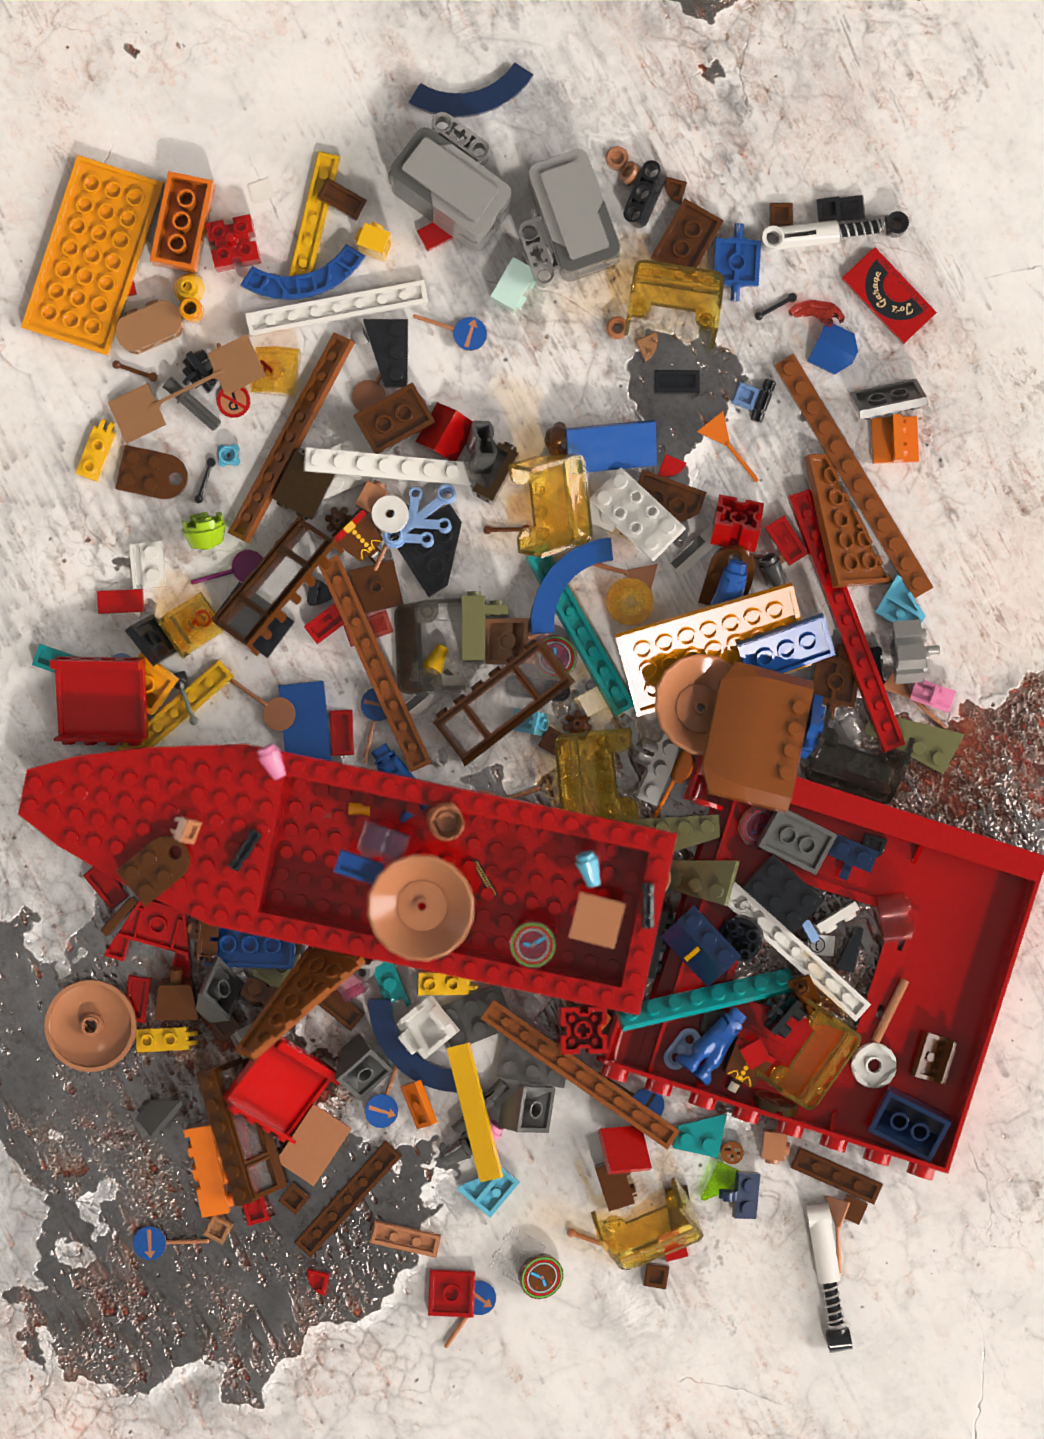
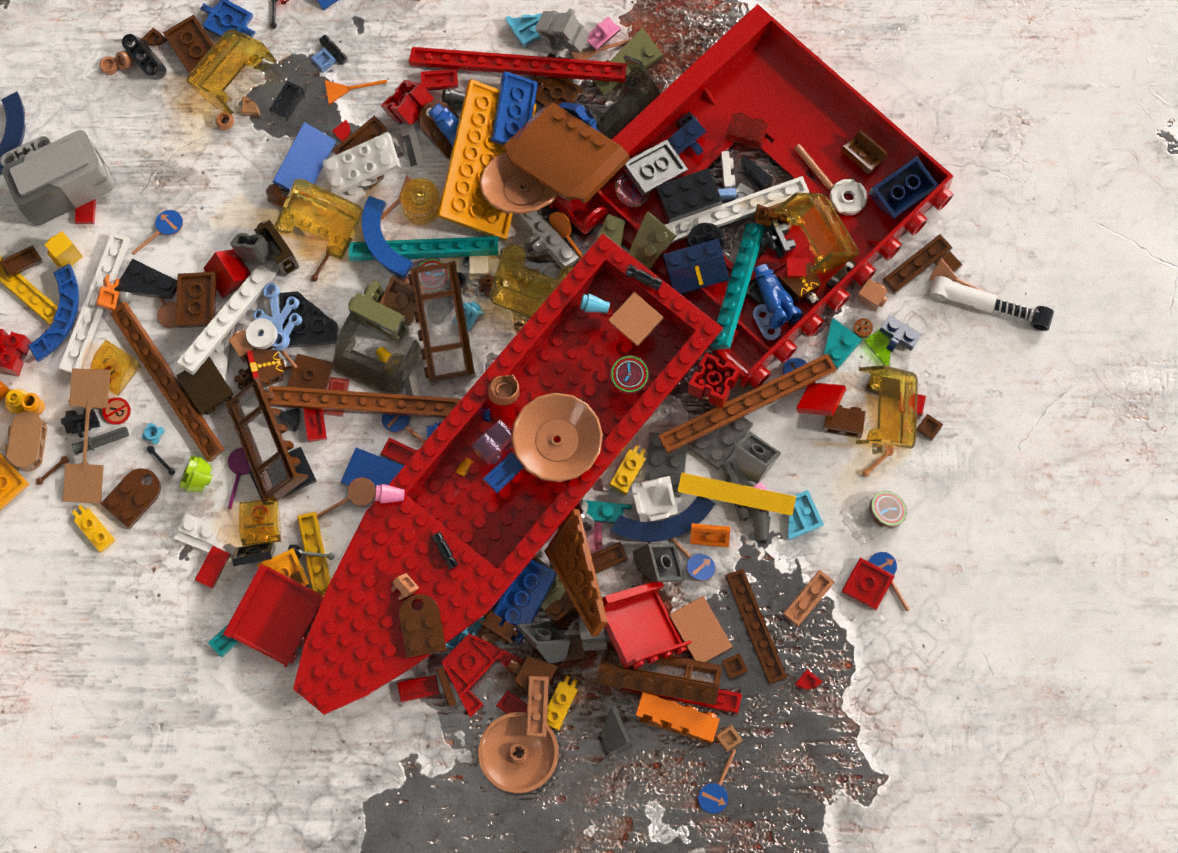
camera: 55 degrees left, 15 degrees down
light aqua brick [490,257,536,313] -> none
light grey piece [519,149,620,288] -> none
reddish brown tile [538,726,569,757] -> none
dark orange plate [773,354,934,598] -> none
dark orange wing [804,454,893,588] -> none
clear head [832,708,866,744] -> none
none -> orange plate [95,275,119,311]
none -> nougat tile [526,676,549,738]

